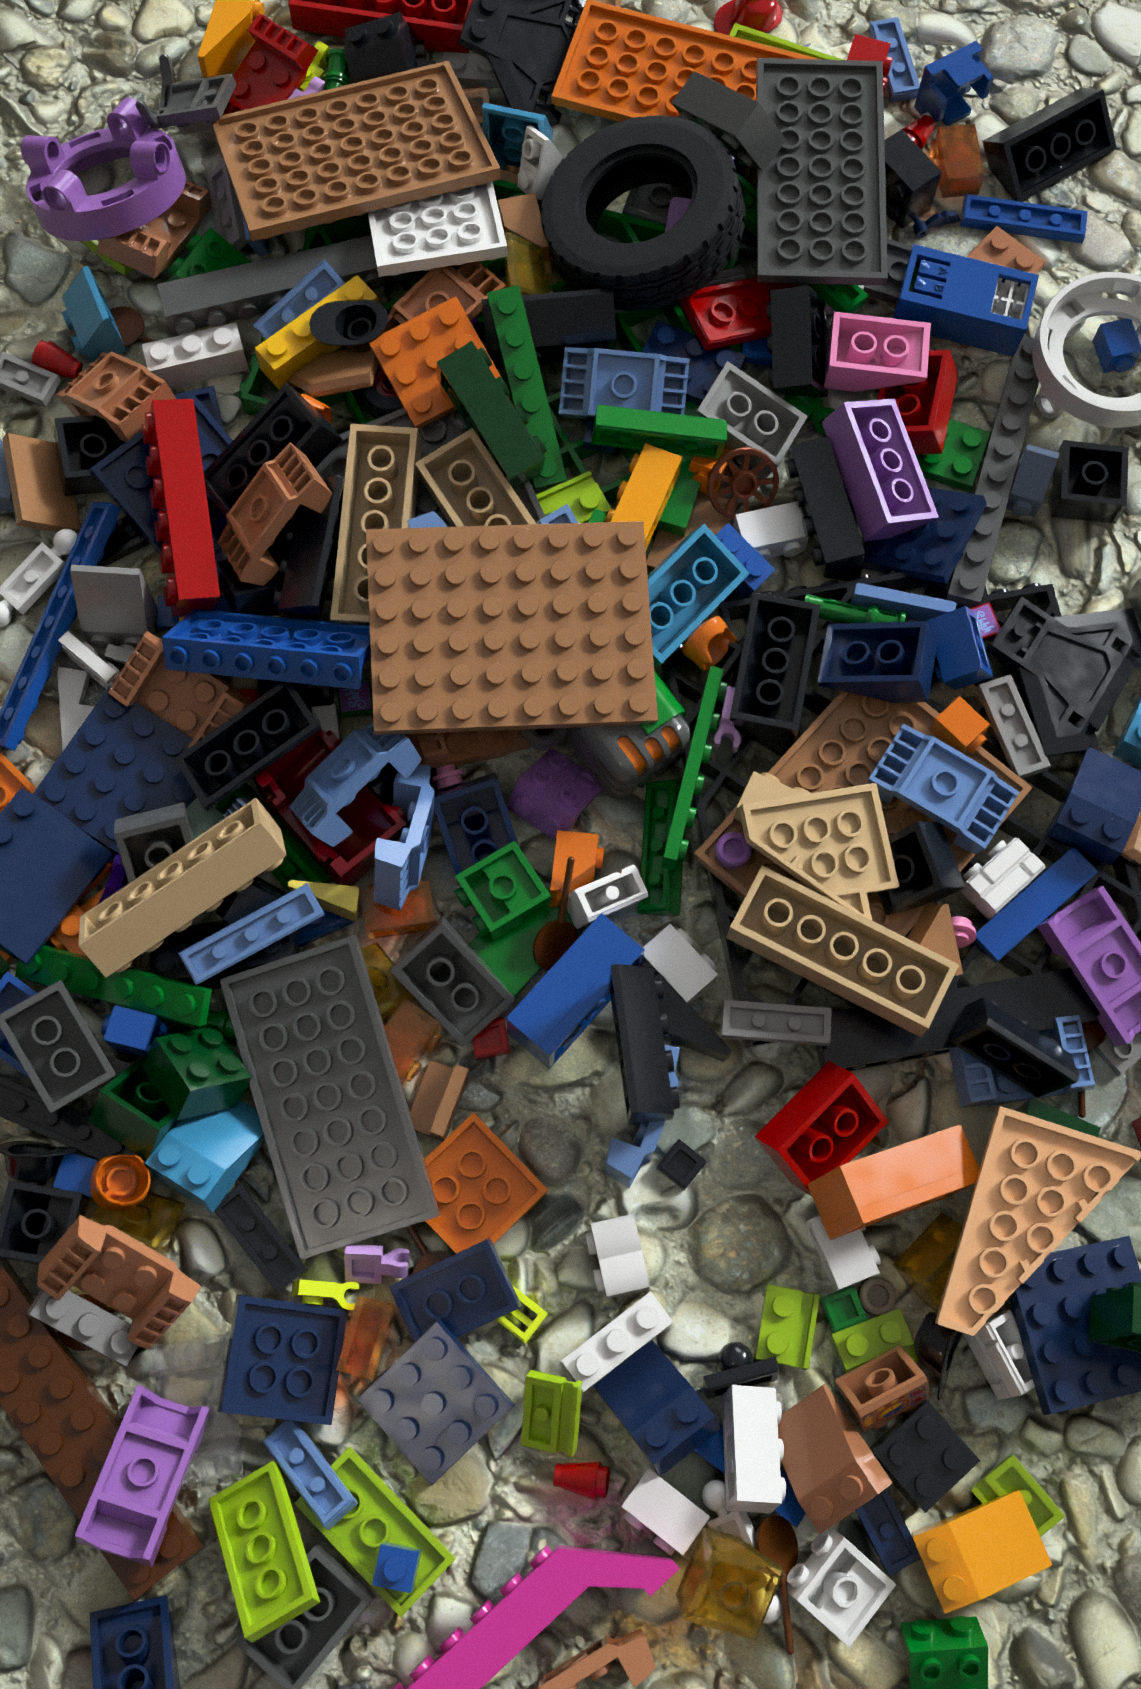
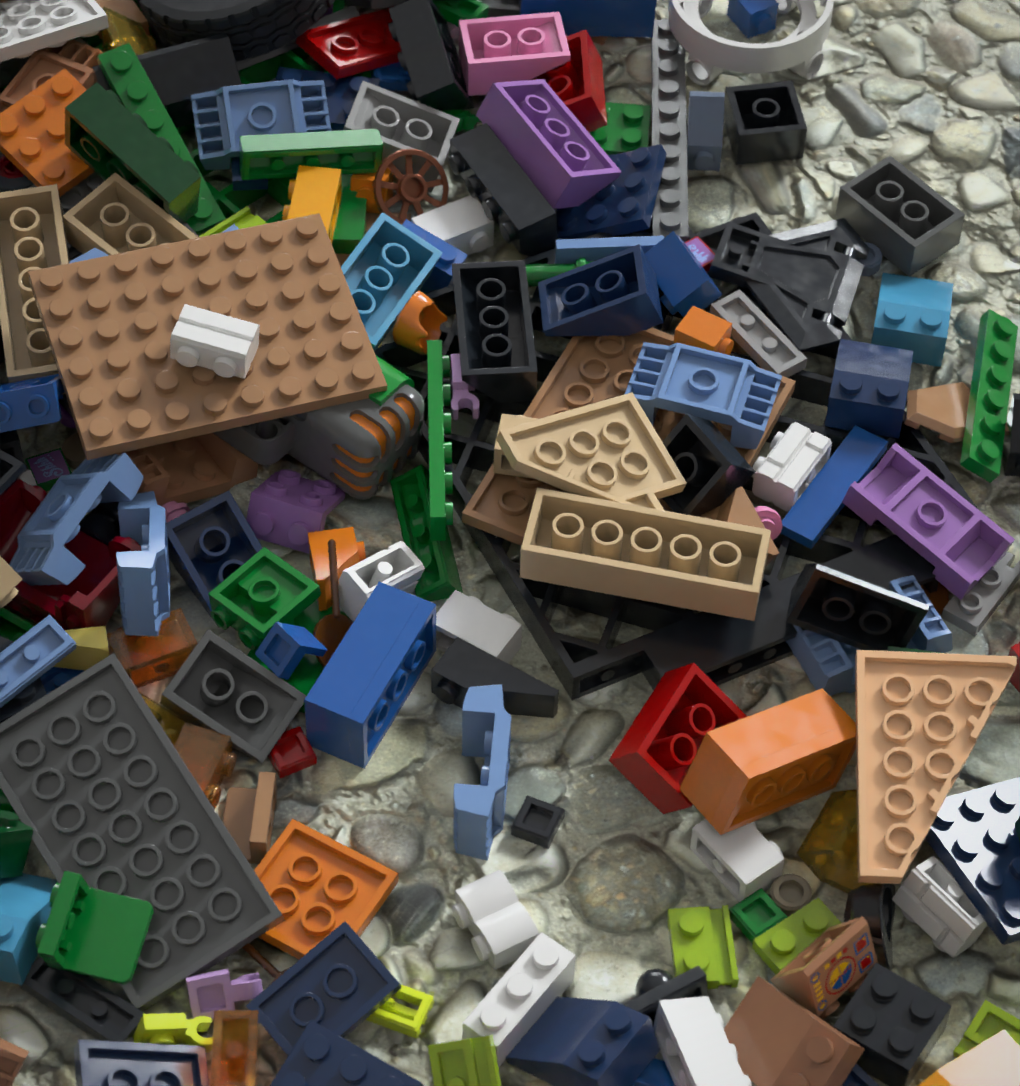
camera: 15 degrees left, 20 degrees down
black slope [609,964,680,1125] -> none
medium lavender tile [715,832,751,869] -> none
light grey plate [721,1000,832,1046] -> none
none -> green bracket [36,871,154,984]
none -> white brick [170,304,260,379]
none -> blue panel [255,622,327,679]

